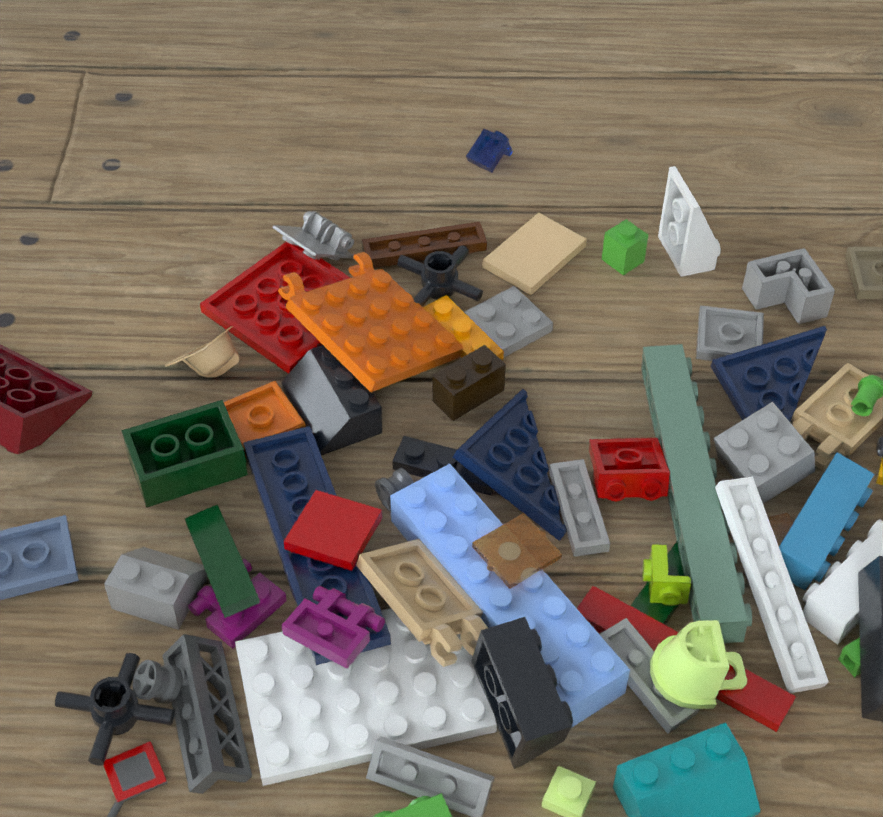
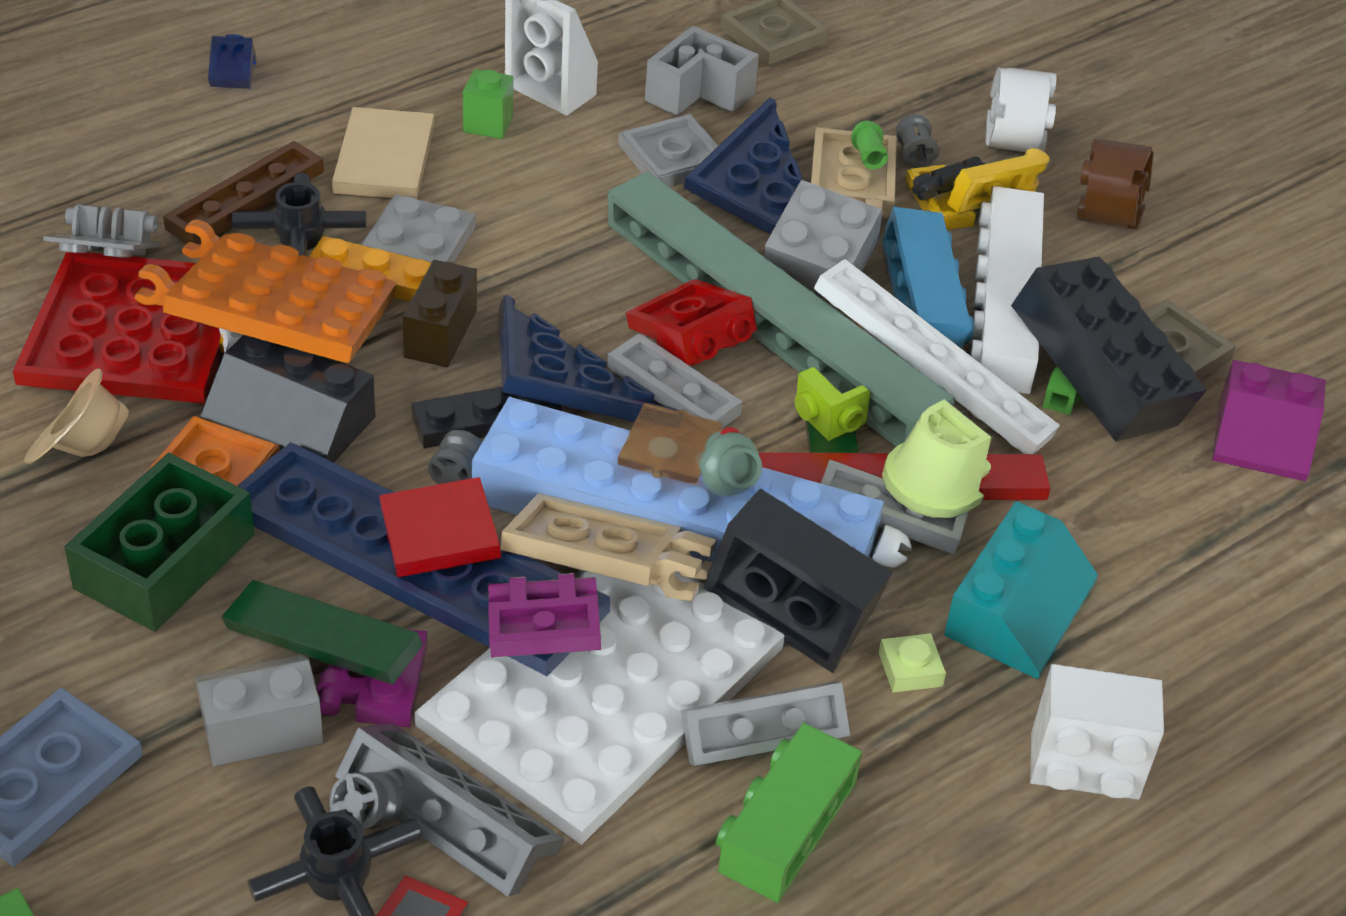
camera: 40 degrees left, 5 degrees down
none -> sand green animal [699,427,762,496]
none -> white hinge [871,524,912,568]

